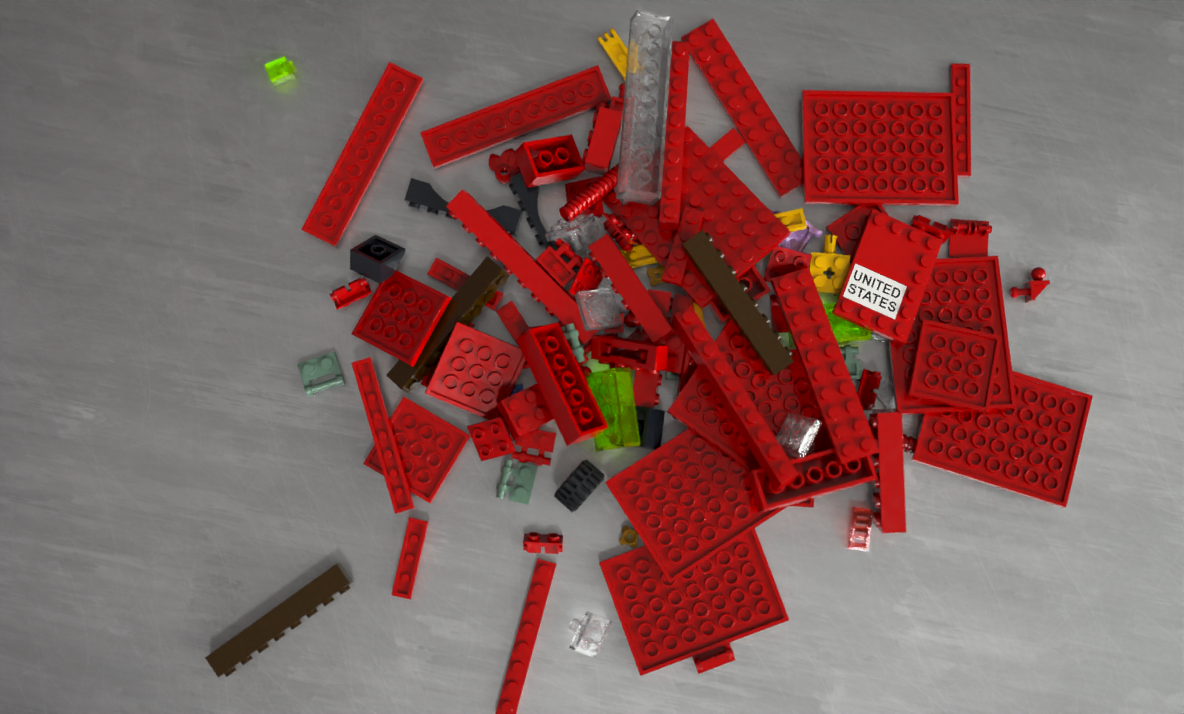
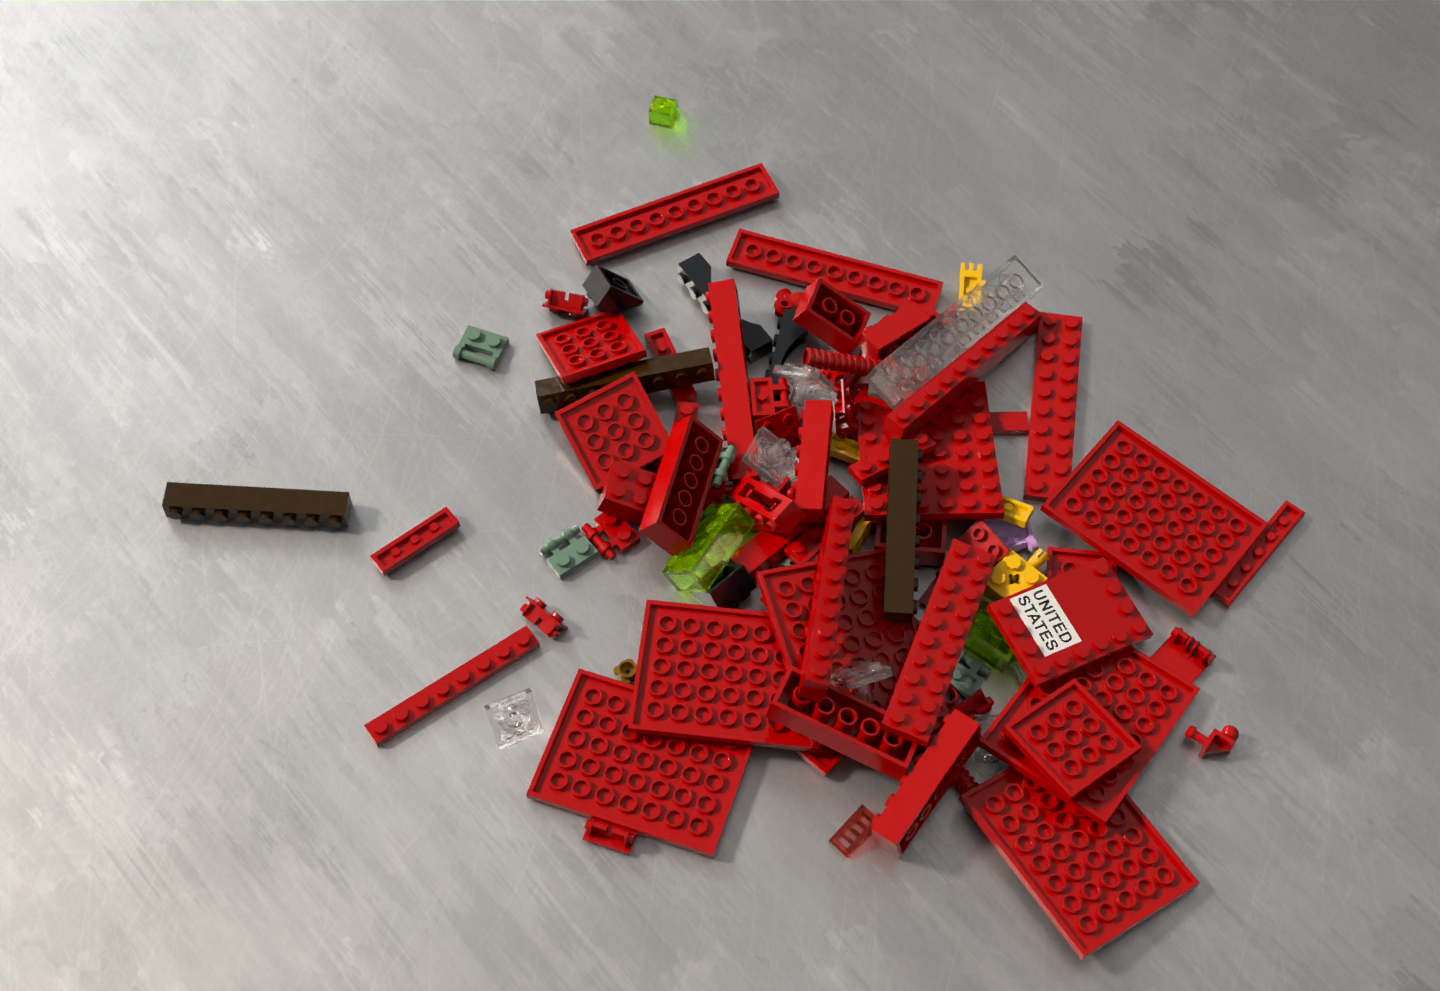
camera: 35 degrees right, 25 degrees down
red plate [351,357,415,514] -> none
red plate [363,396,471,504] -> none
red hinge [467,414,516,461] -> none
black tyre [554,460,605,512] -> none
pearl gold plate [647,265,666,286] -> none
red hinge [910,215,951,245] -> none

